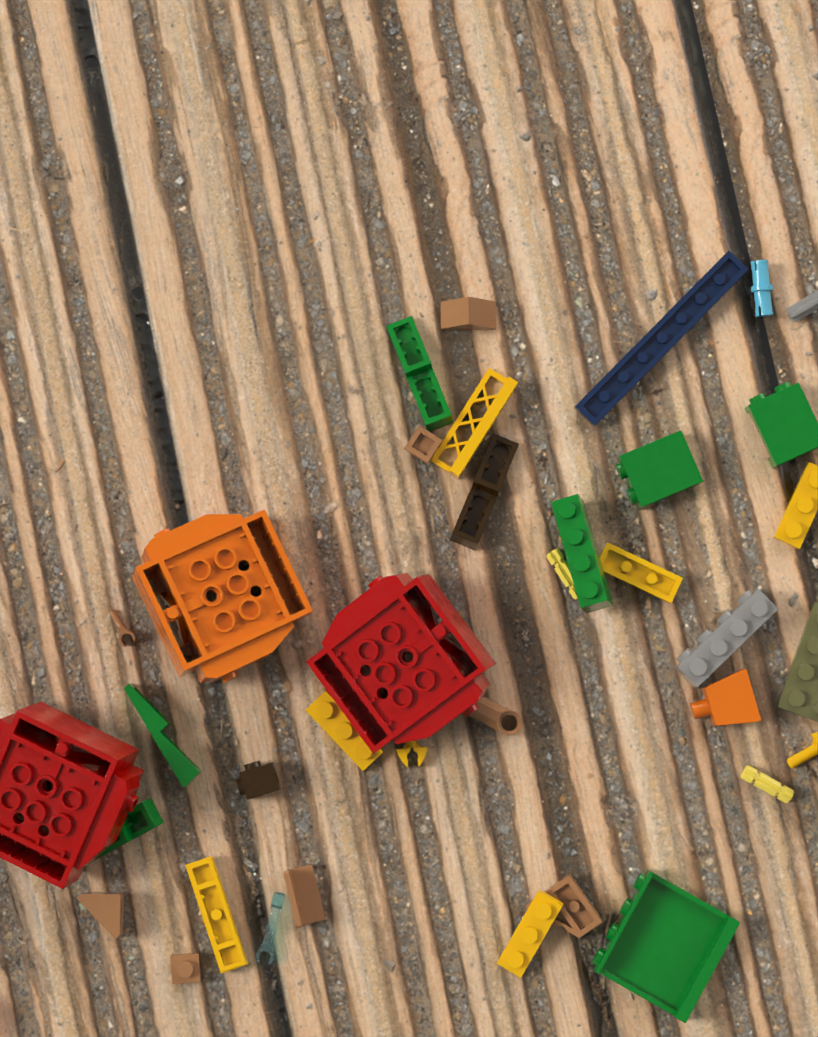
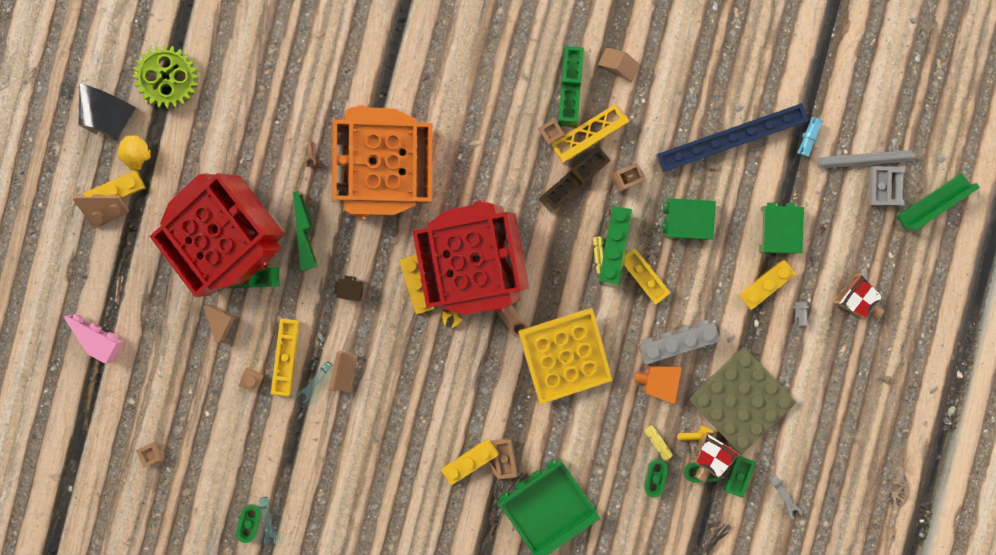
camera: 25 degrees right, 5 degrees up
none -> yellow plate [518,308,612,404]
none -> medium nougat slope [610,163,645,193]
none -> green plate [644,458,668,498]

